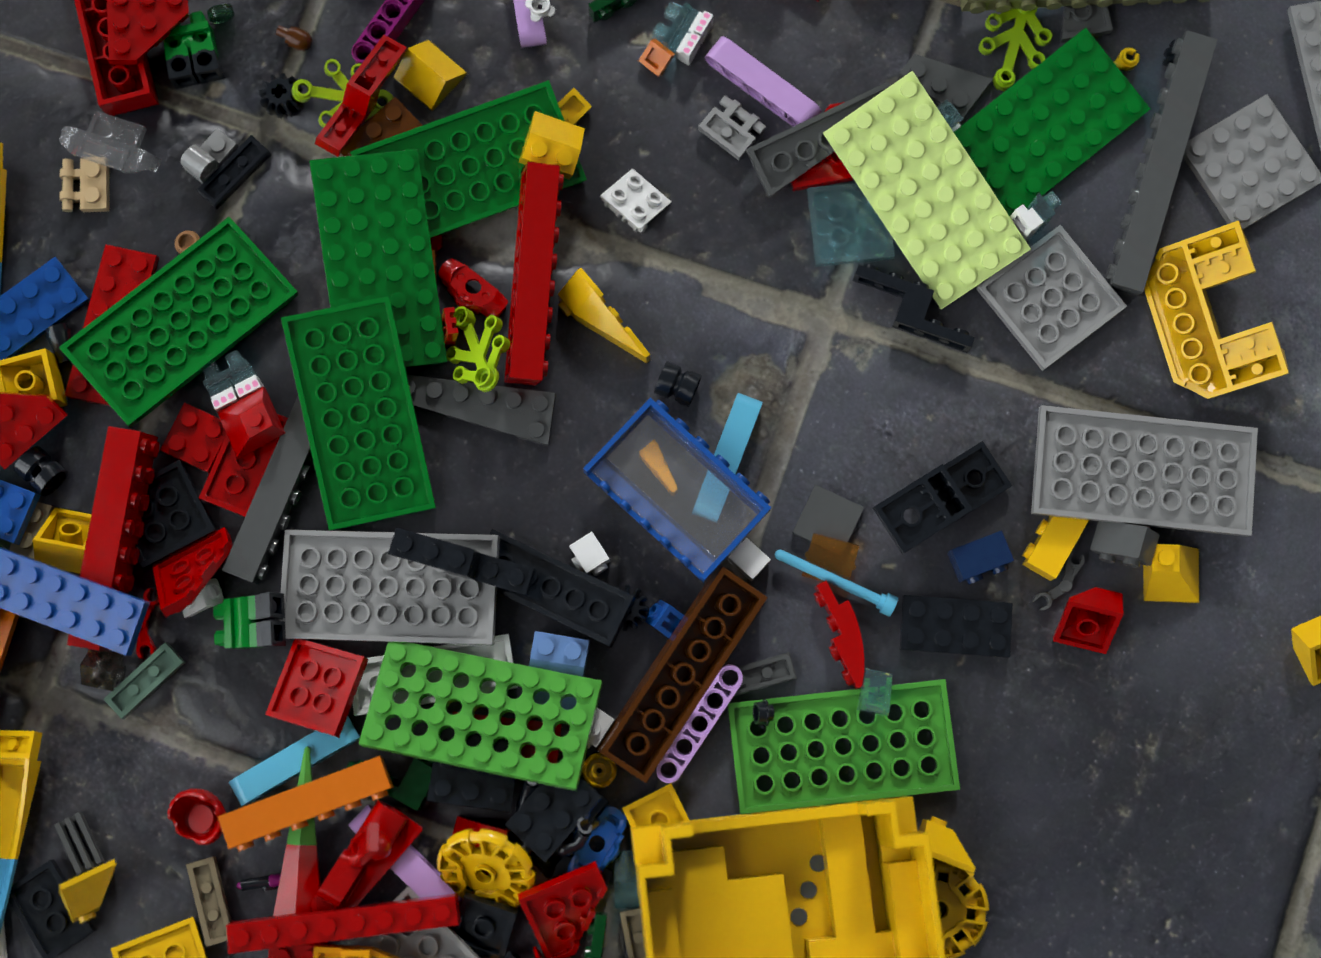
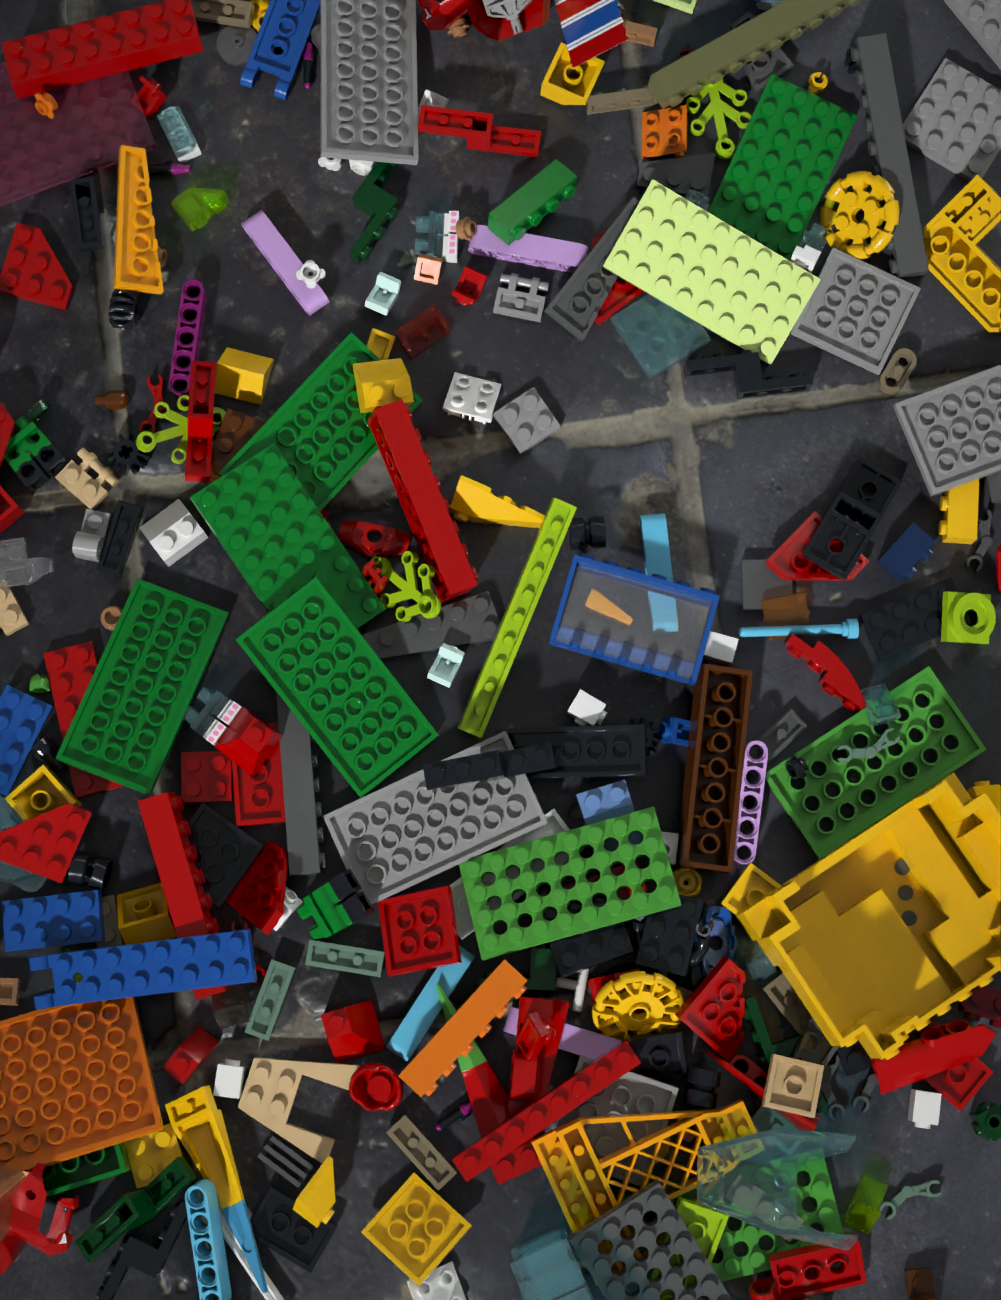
camera: 25 degrees left, 0 degrees up
none -> bright green hinge [29,674,50,694]
none -> tan plate [55,448,119,510]
none -> red piece [139,375,165,433]
none -> white slope [139,499,208,567]
none -> red slope [162,1026,219,1084]
none -> white brick [213,1059,246,1099]
none -> tan wing [237,1057,360,1164]
none -> sand green plate [305,940,385,977]
none -> red slope [321,1000,386,1063]
none -> light aqua bracket [365,272,401,316]
none -> clear red hinge [395,304,451,359]
none -> light aqua bracket [427,643,465,688]
none -> red bracket [451,266,489,306]
none -> medium nougat plate [456,216,477,241]
none -> lime plate [457,498,577,738]
none -> green brick [488,159,577,246]
none -> light grey plate [493,387,561,455]
none -> white piece [556,969,589,1012]
none -> orange hinge [641,105,687,159]
none -> red plate [765,511,870,581]
none -> yellow plate [819,171,900,260]
none -> sand green piece [836,728,900,763]
none -> dark tan plate [878,348,917,395]
none -> lime piece [941,591,996,644]

